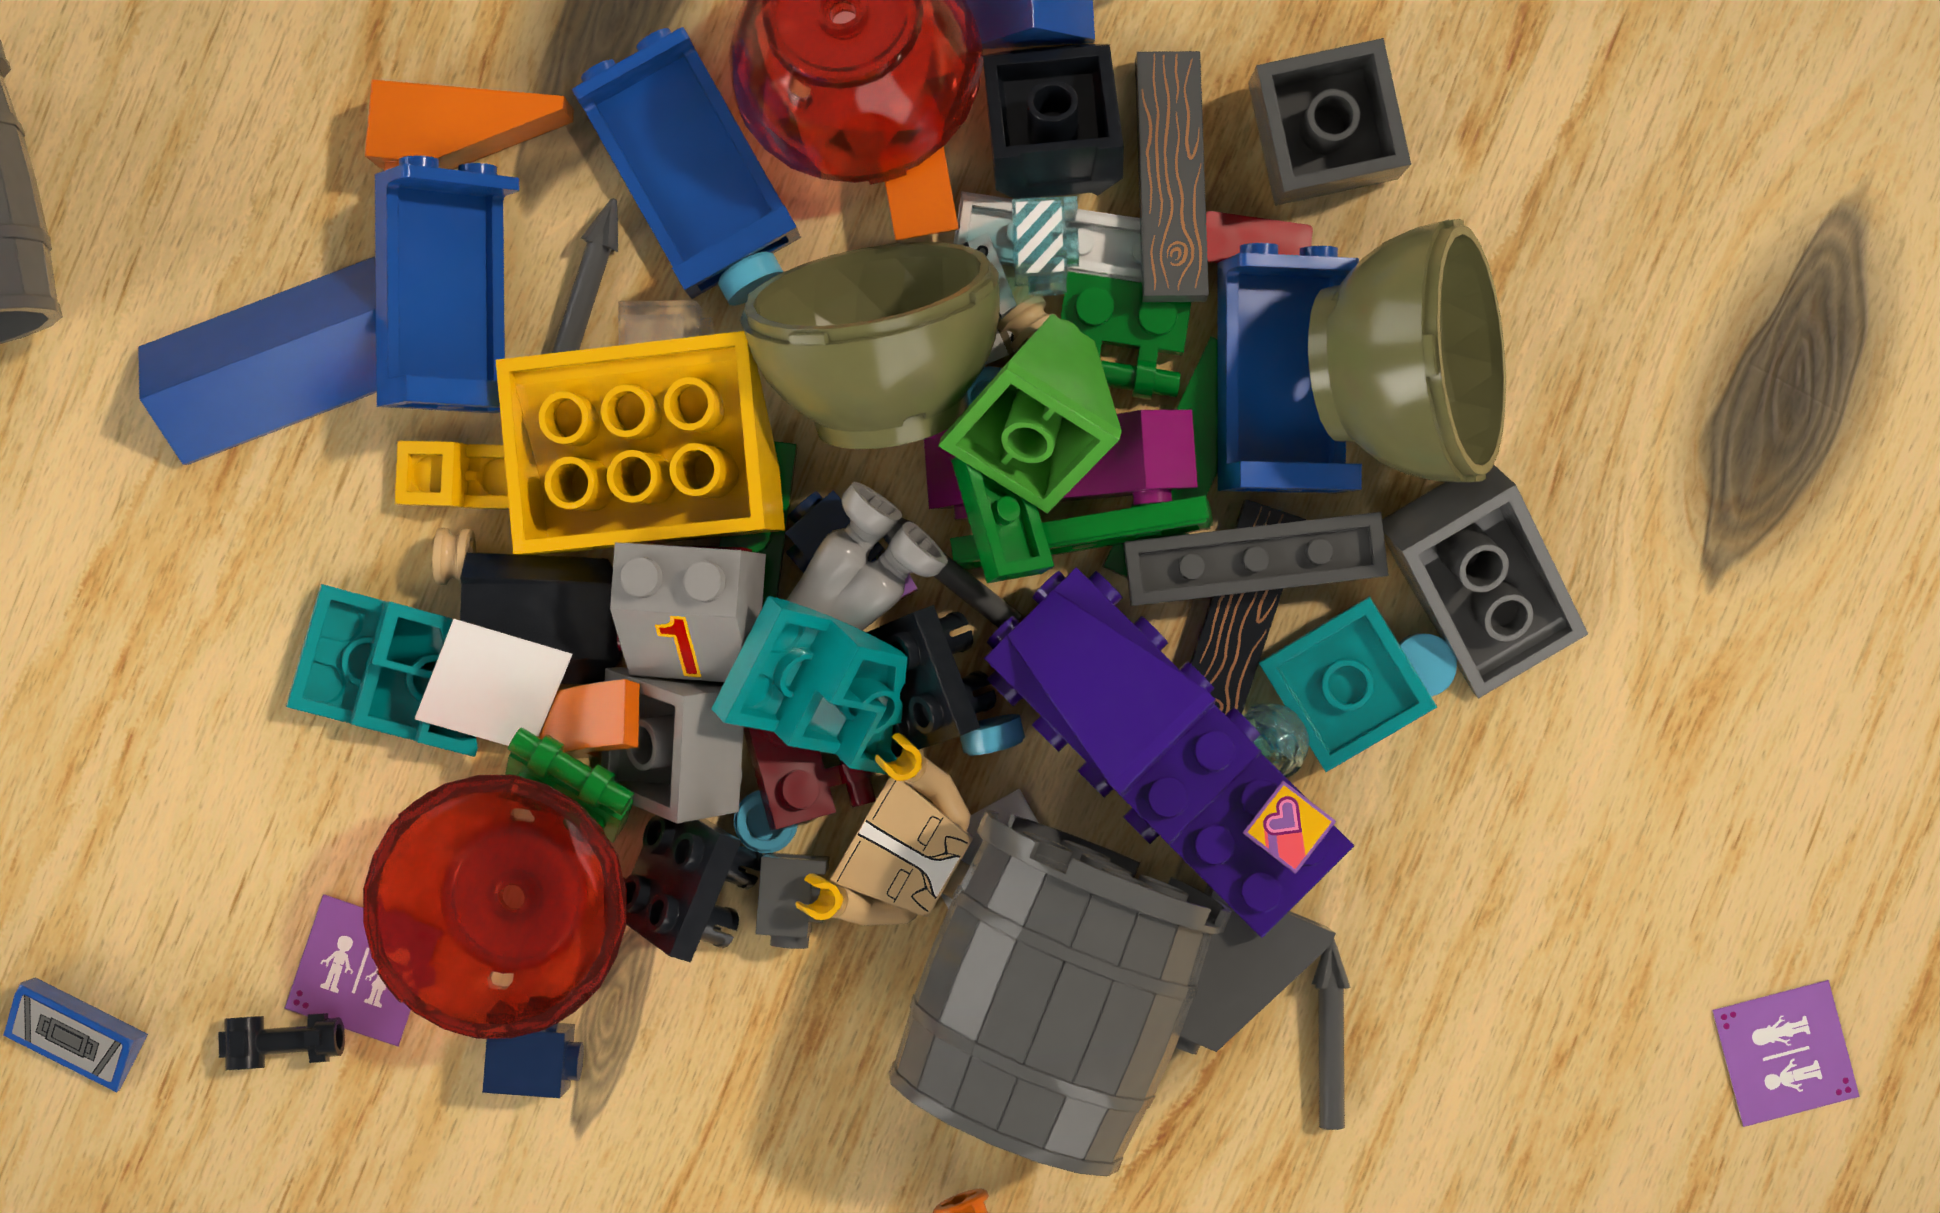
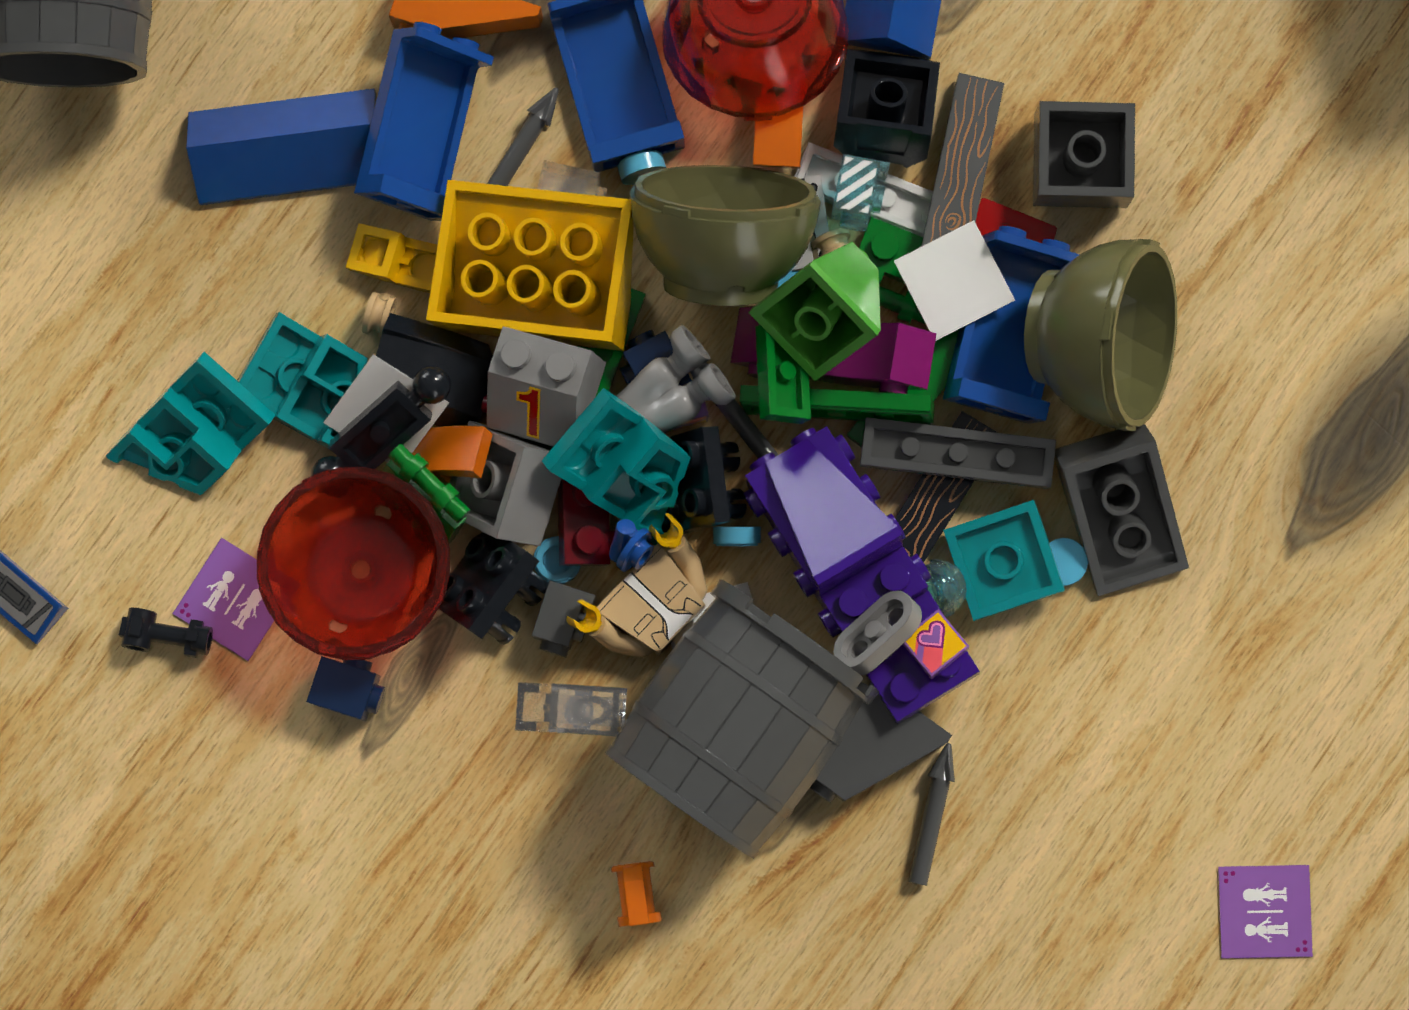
camera: 10 degrees right, 5 degrees down
none -> teal slope [106,352,275,495]
none -> black plate [311,366,451,494]
none -> clear slope [515,682,627,737]
none -> blue plate [609,519,654,572]
none -> light grey plate [833,591,922,675]
none -> white sticker [894,220,1015,341]

